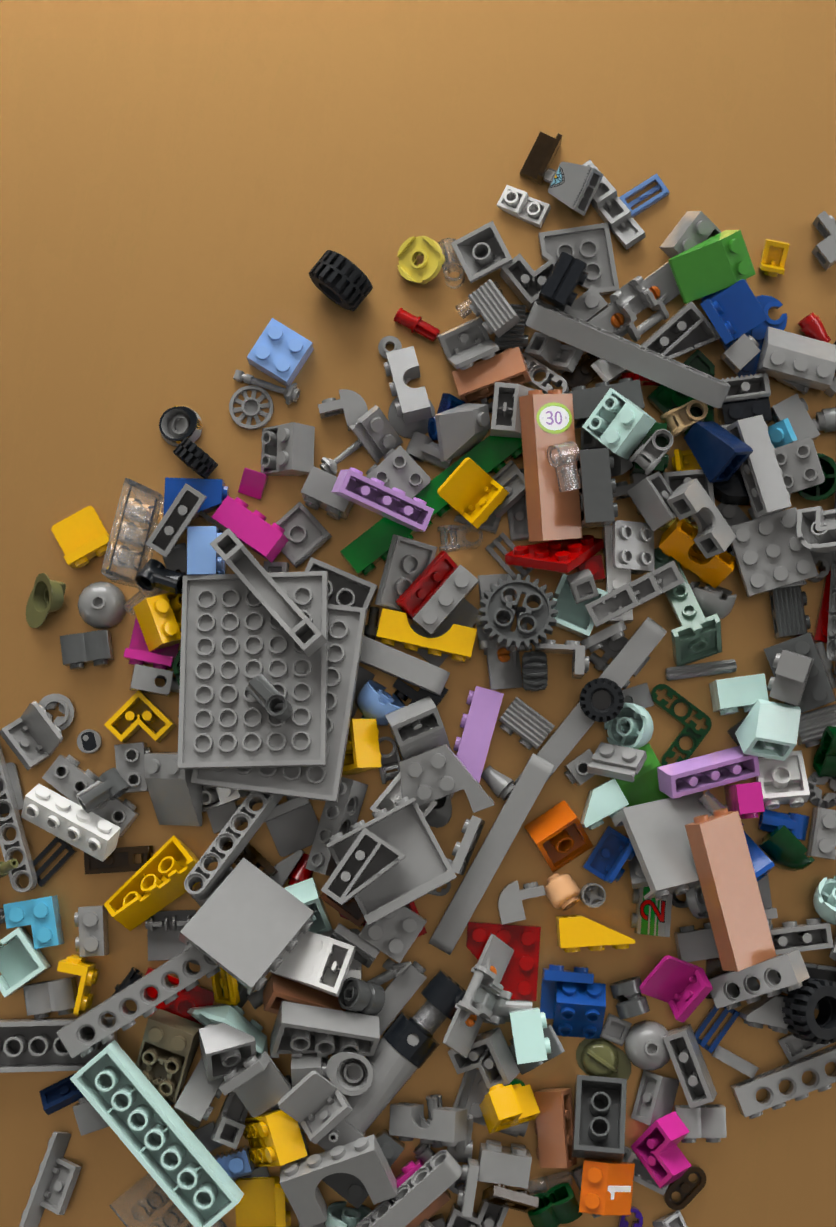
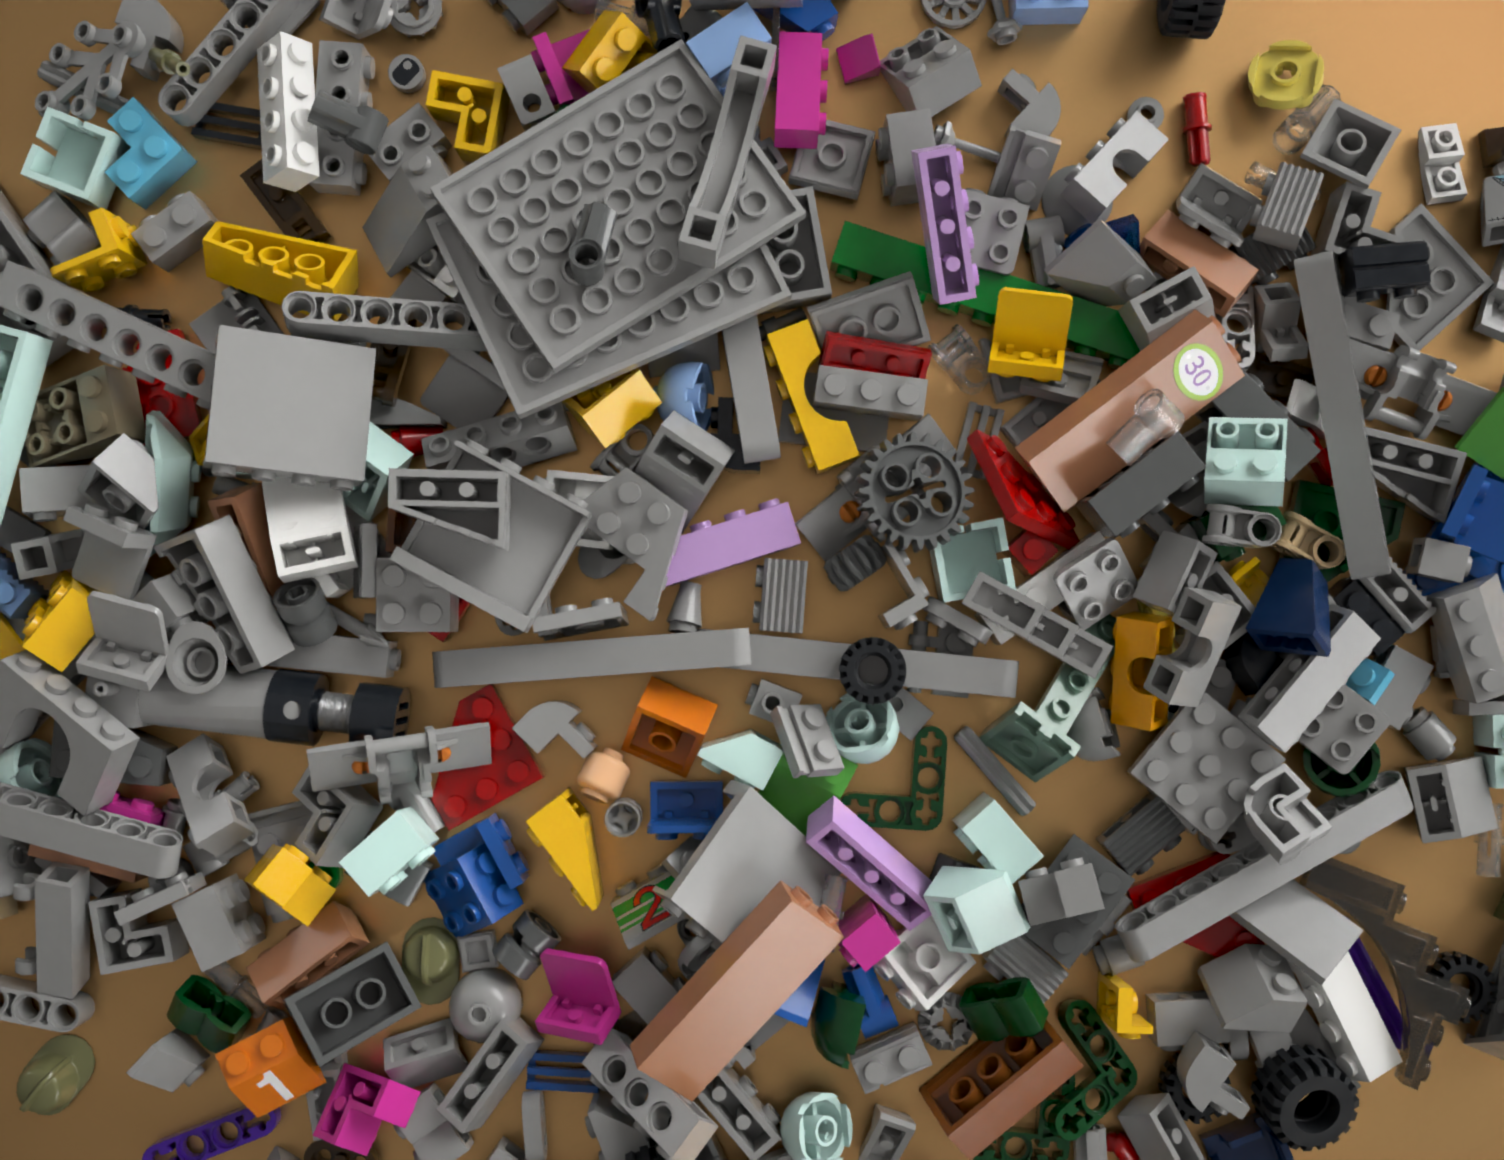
camera: 55 degrees right, 5 degrees up
dark brown plate [482,1184,539,1213] -> none
light grey slope [566,569,599,604] -> none

